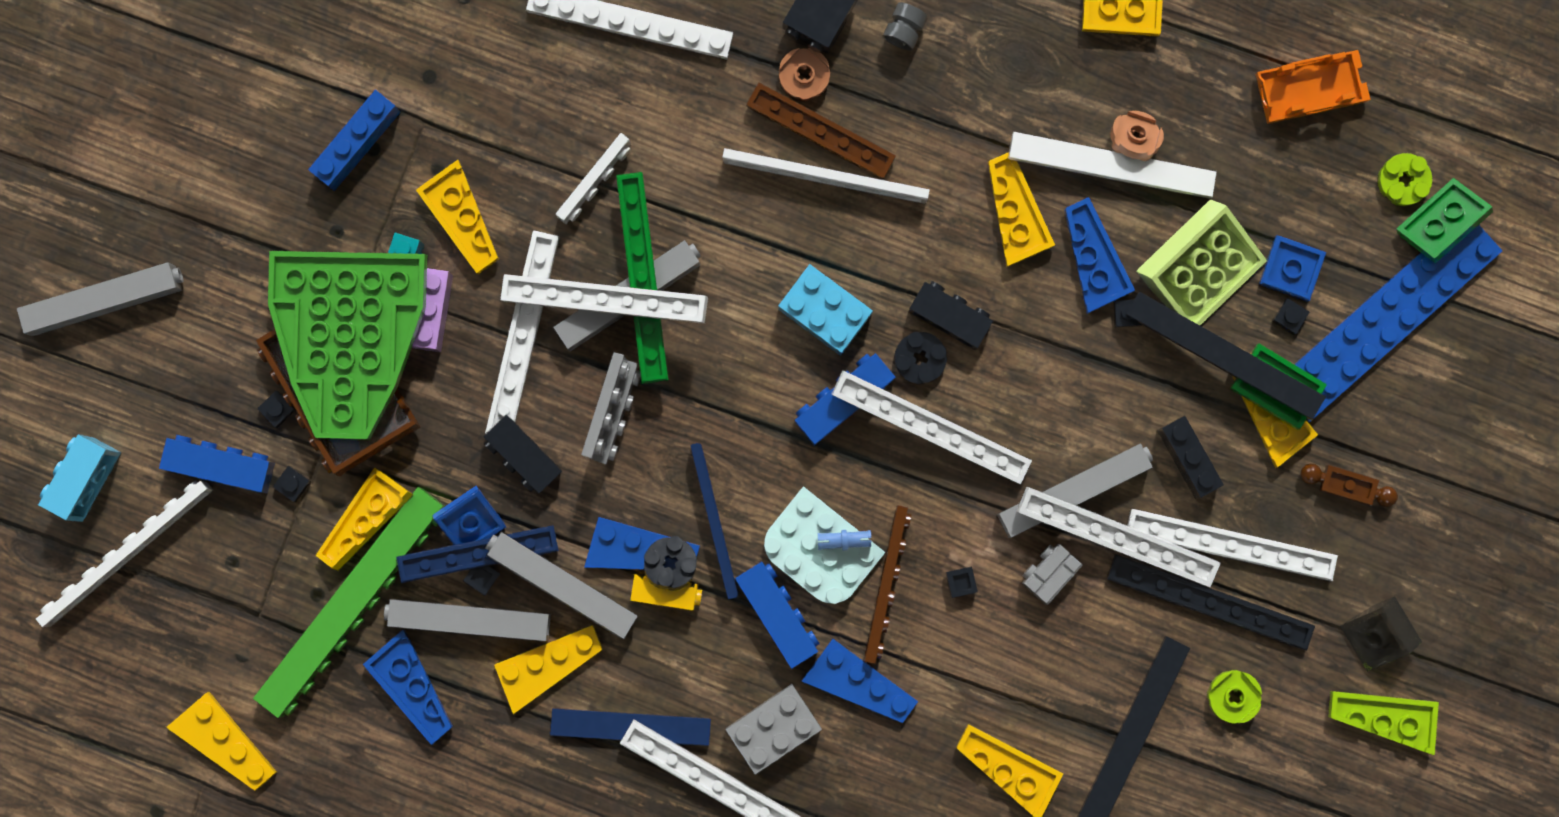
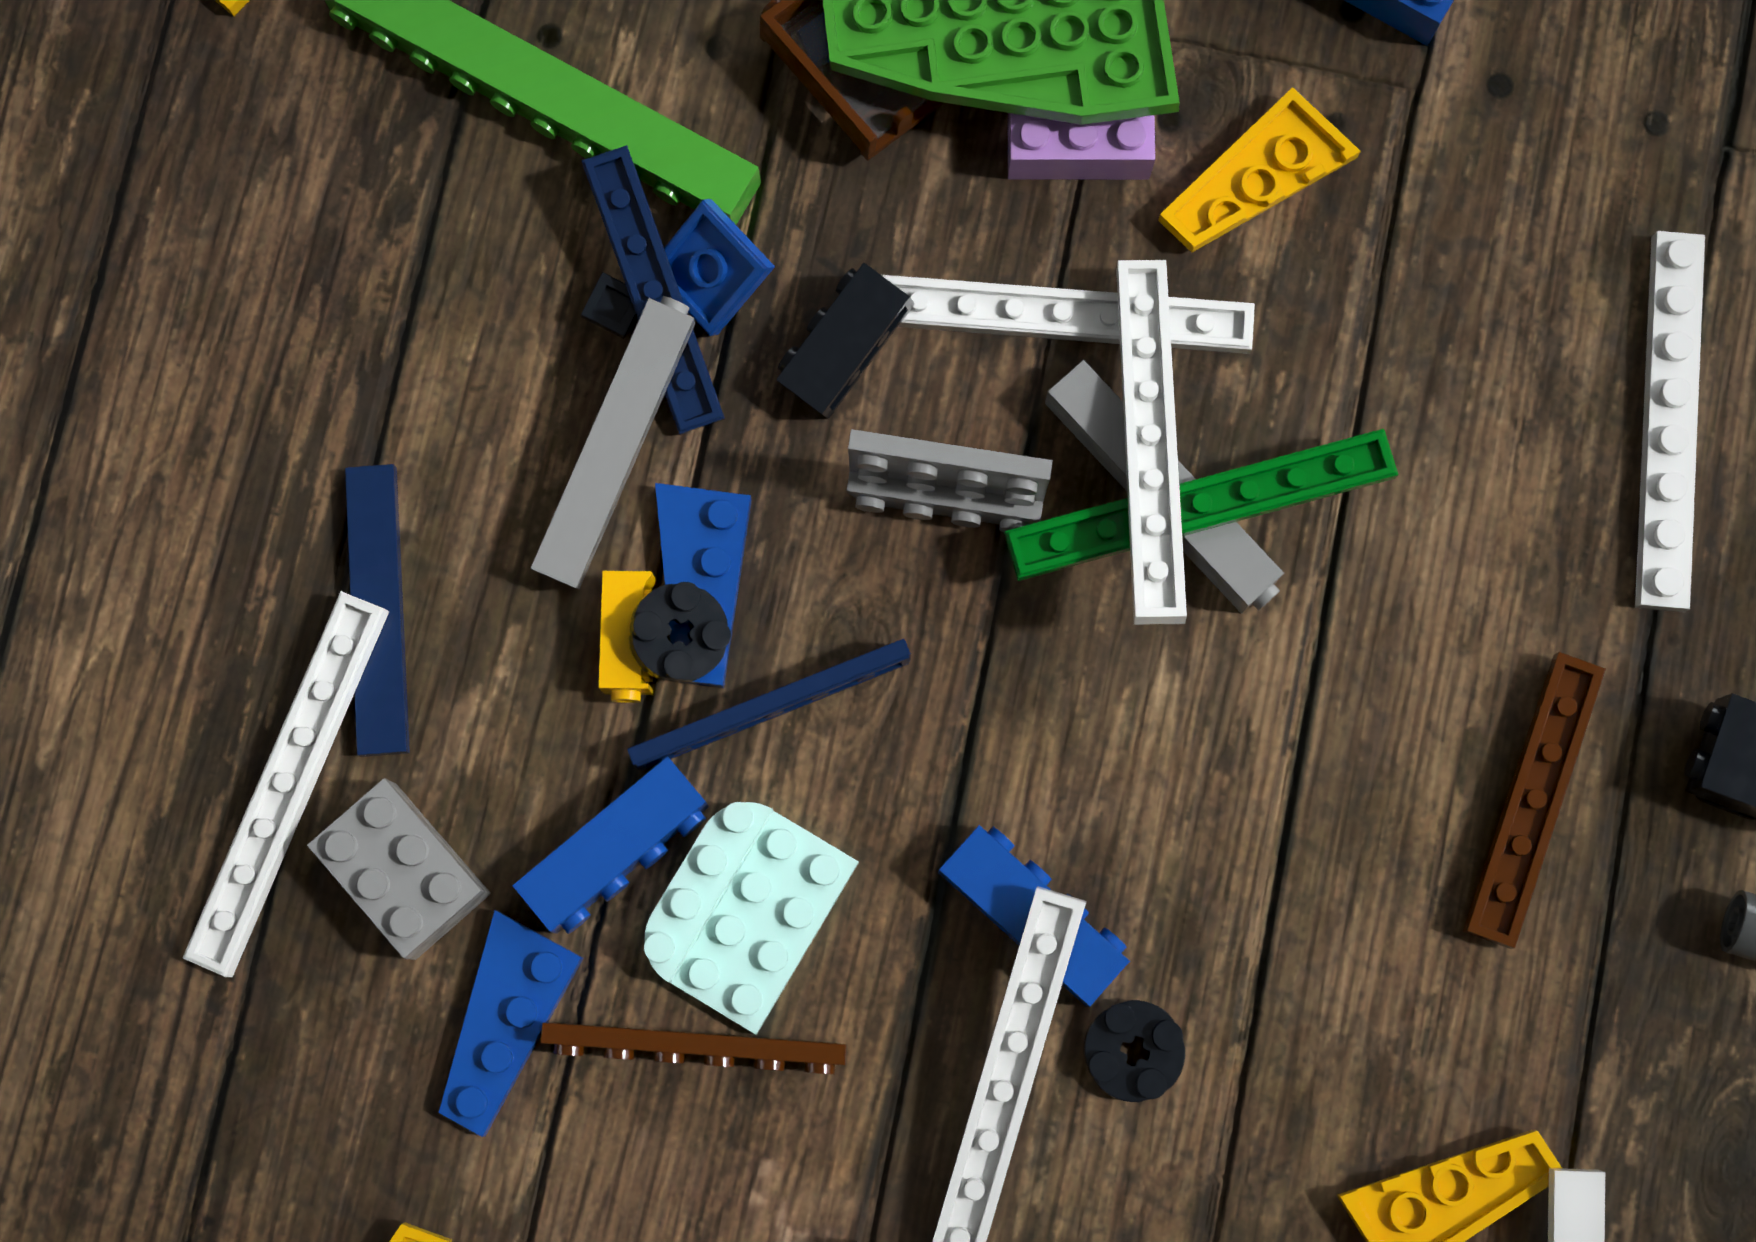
camera: 85 degrees right, 5 degrees down
yellow wing [315,467,414,571] -> none
blue wing [363,629,453,745] -> none
light grey brick [384,599,551,641] -> none
teal brick [388,233,424,254] -> none
yellow wing [494,625,603,714] -> none
white plate [556,133,631,224] -> none
white tile [723,148,929,204] -> none
medium azure brick [778,264,873,356] -> none
nougat plate [779,48,830,102] -> none
medium blue pin [818,530,872,551] -> none
black brick [908,281,993,351] -> none
black plate [946,566,978,598] -> none

